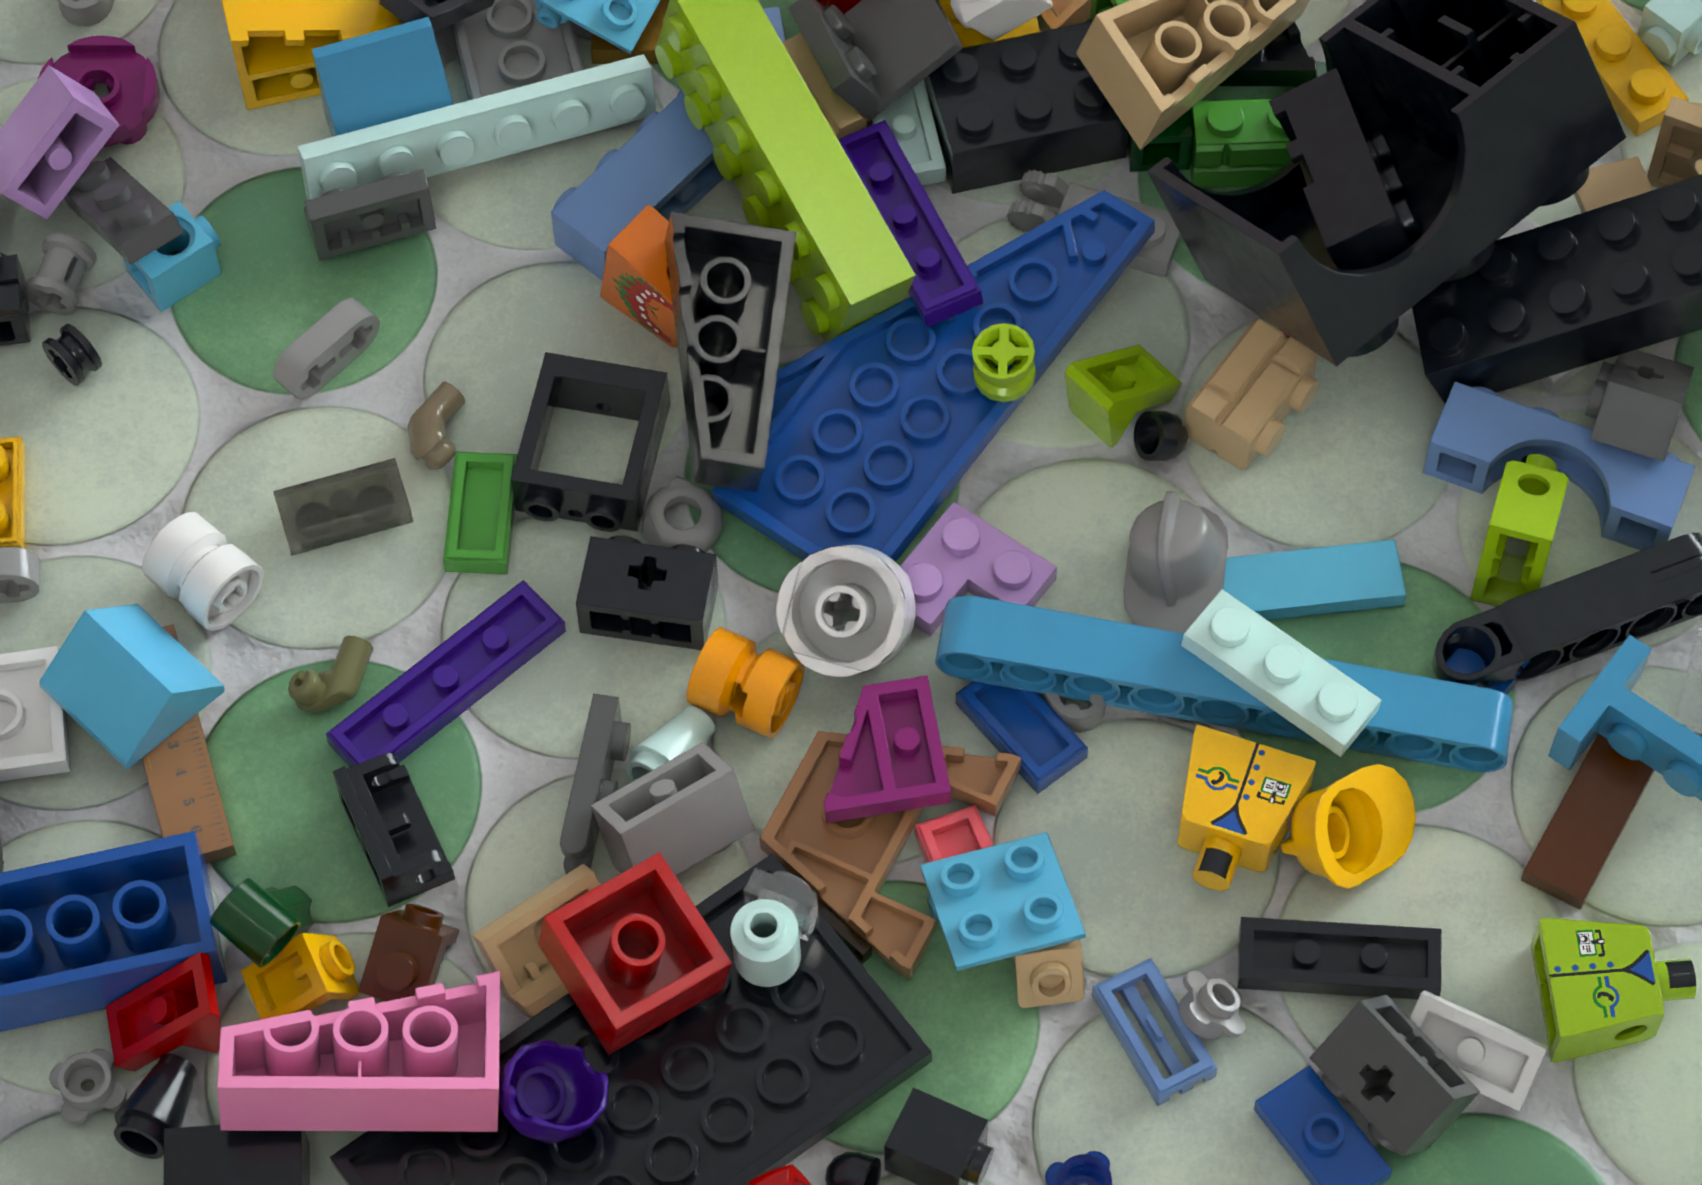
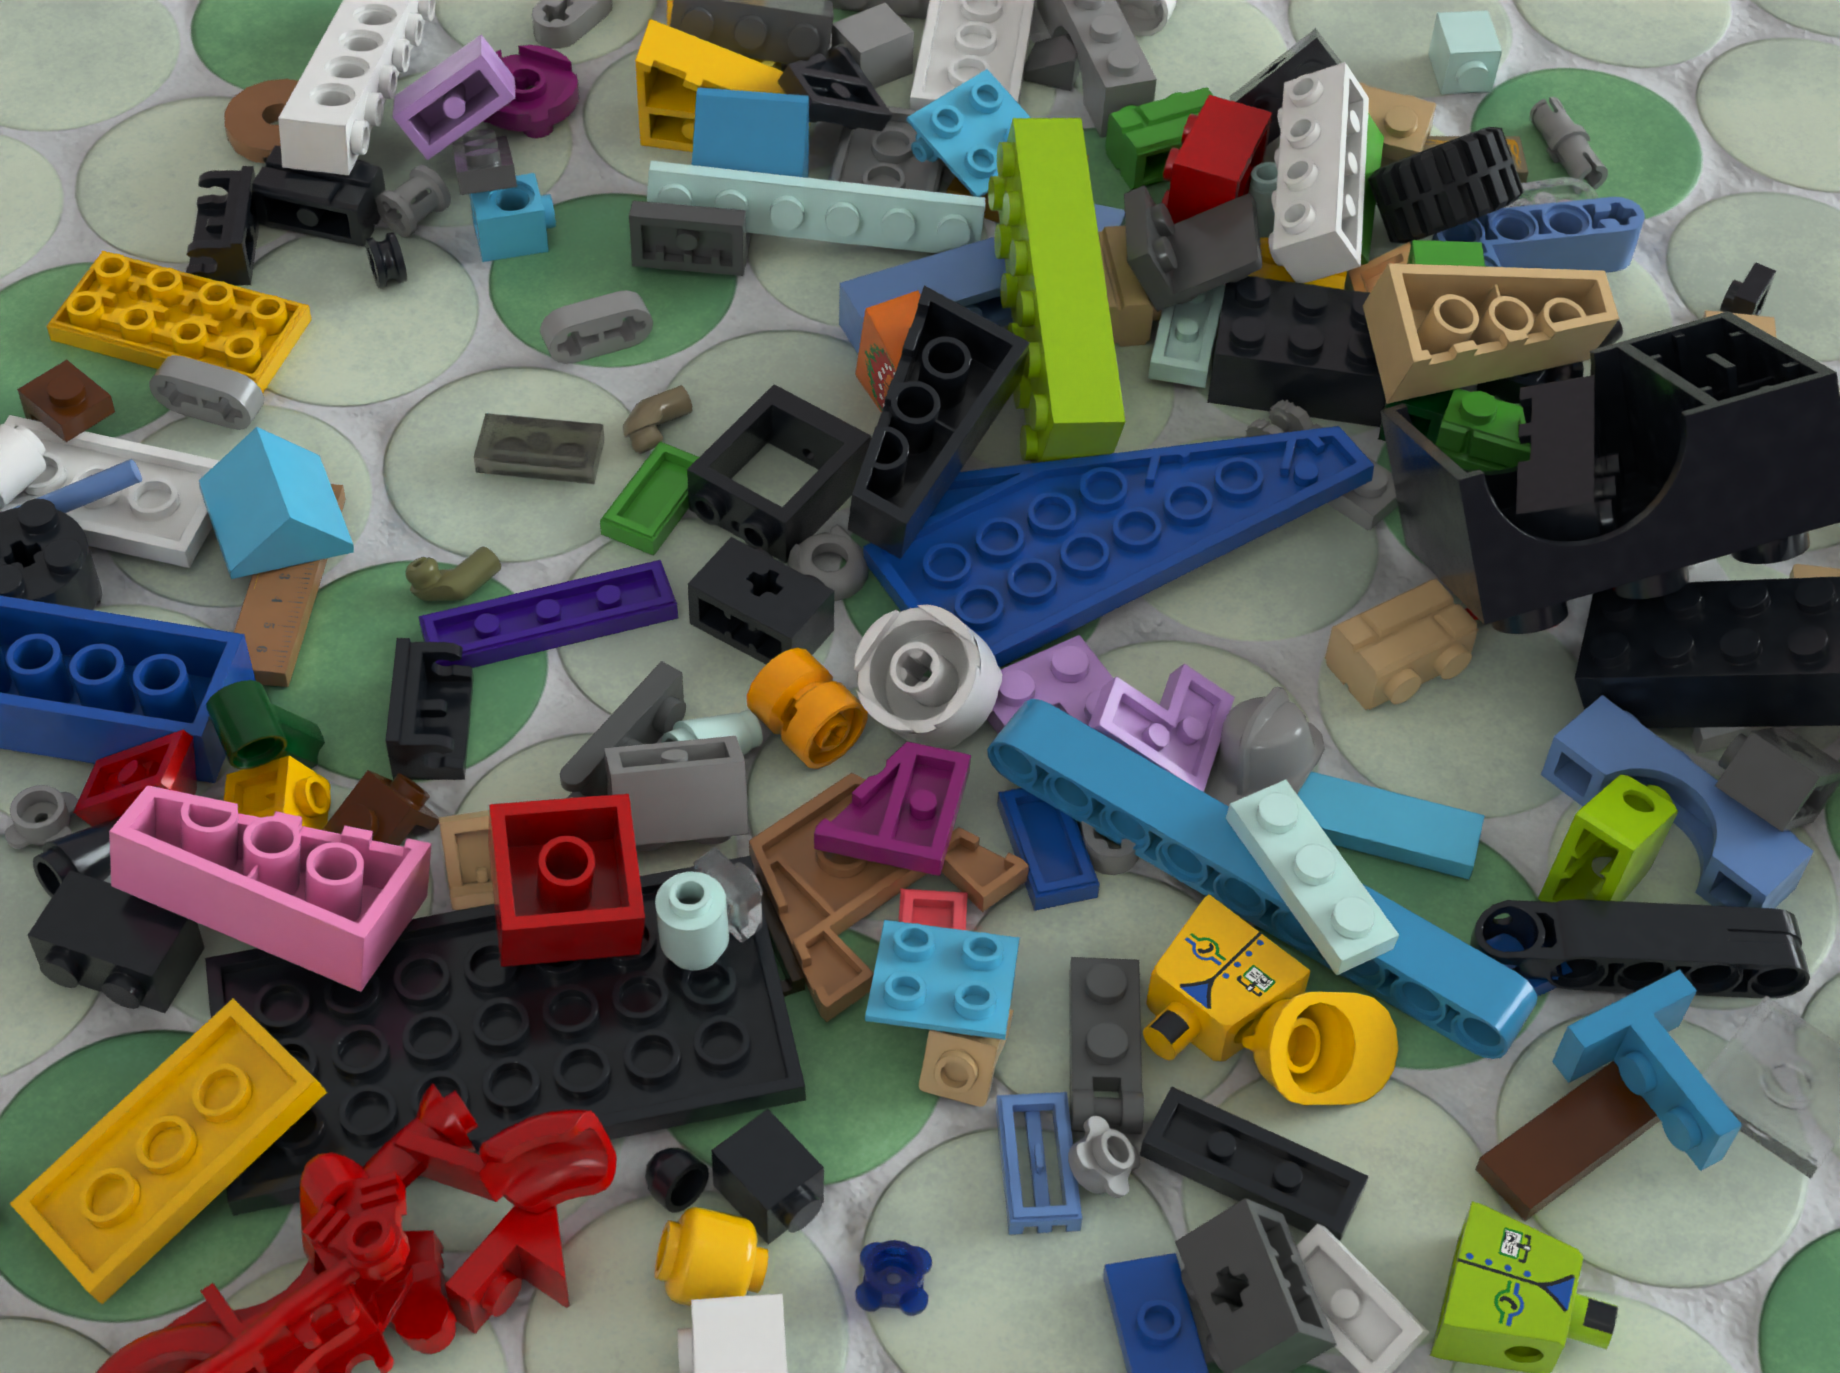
camera: 20 degrees right, 10 degrees down
white wheel [142,512,264,631] -> none
dark purple hair [499,1040,609,1144] -> none
dark purple tile [838,120,984,327] -> none
lime wheel [972,323,1036,402] -> none
lime slope [1064,344,1182,447] -> none
black hinge [1134,411,1189,461] -> none
none -> dark grey plate [1069,957,1144,1134]
none -> lavender plate [1088,663,1234,792]

